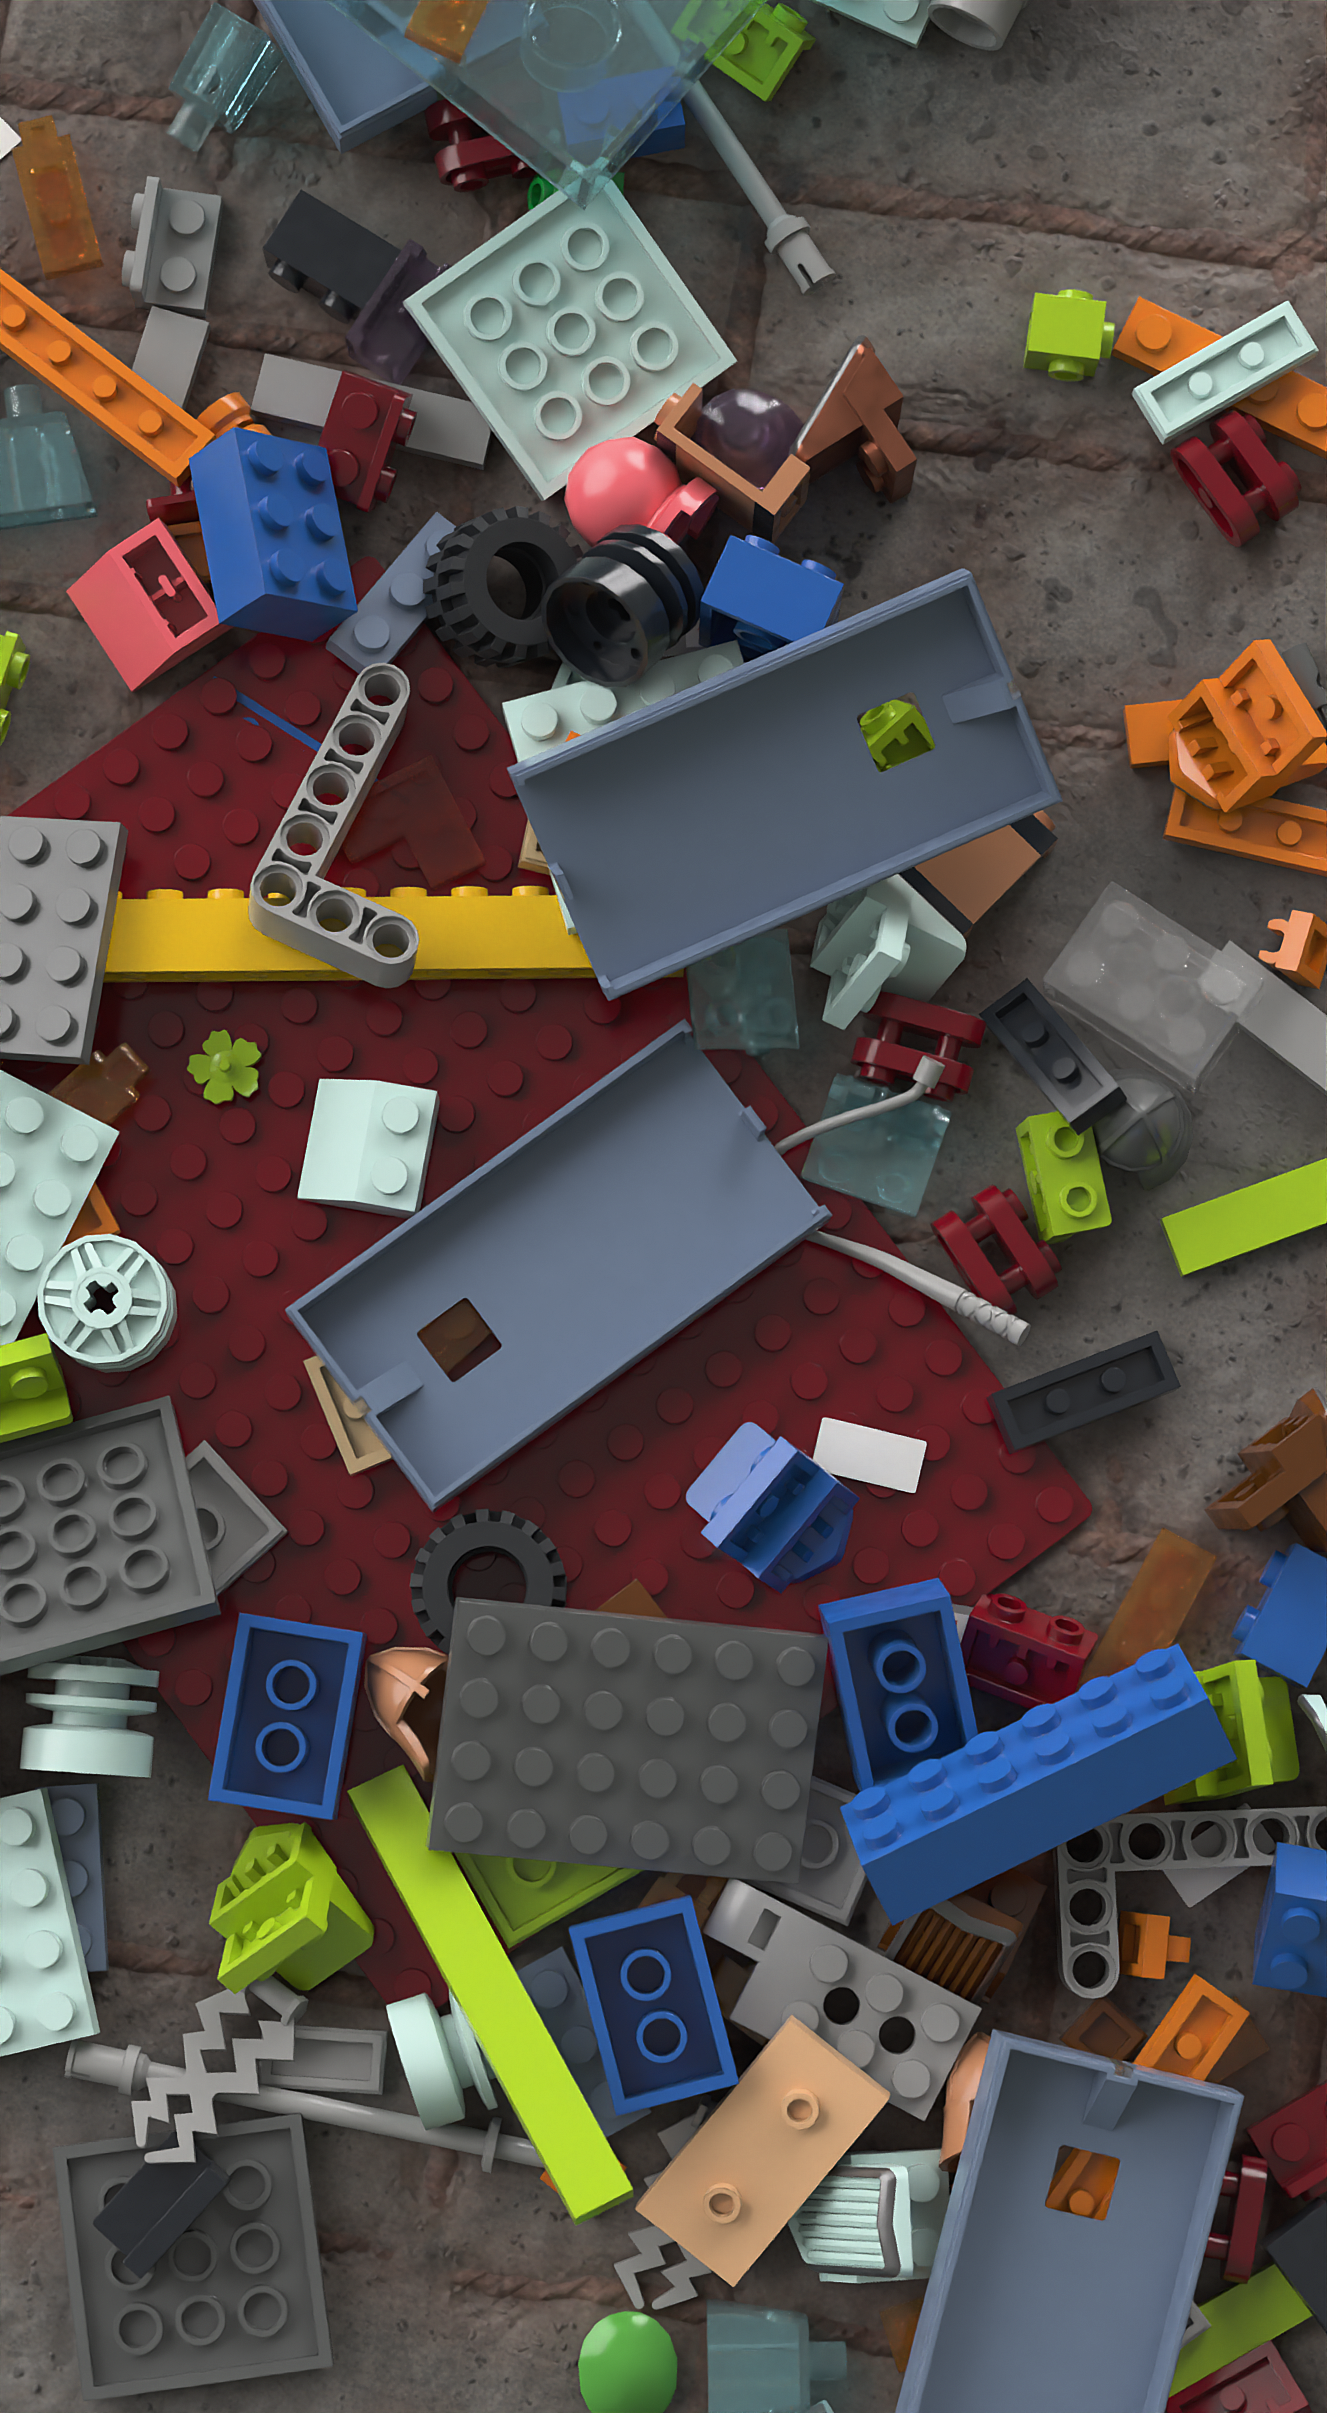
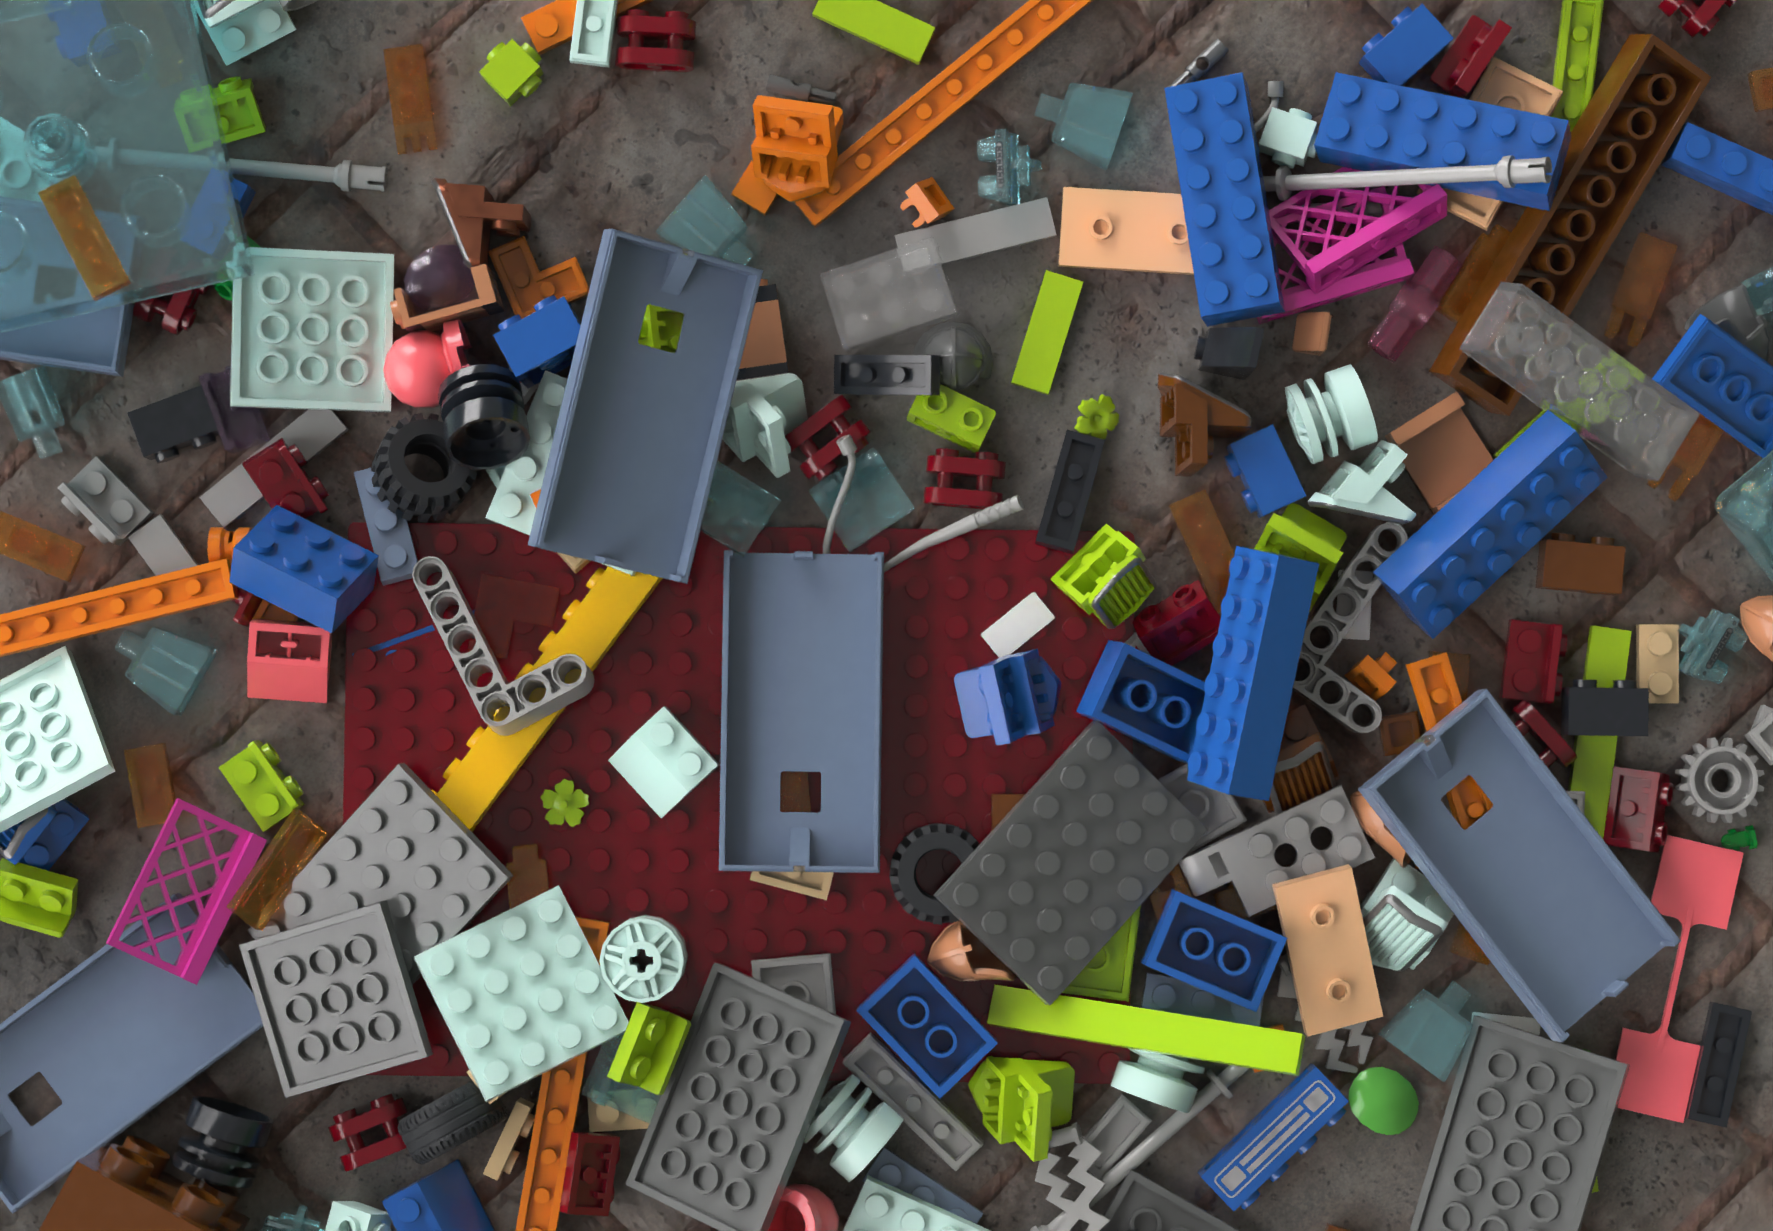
camera: 50 degrees left, 5 degrees up
none -> clear orange hinge [383,44,438,155]
none -> orange tile [488,236,590,319]
none -> clear light blue torso [655,175,754,266]
none -> light grey tile [843,1032,984,1171]
none -> lime piece [1051,524,1156,629]
none -> lime plant [1074,394,1119,440]
none -> blue brick [1197,1063,1349,1212]

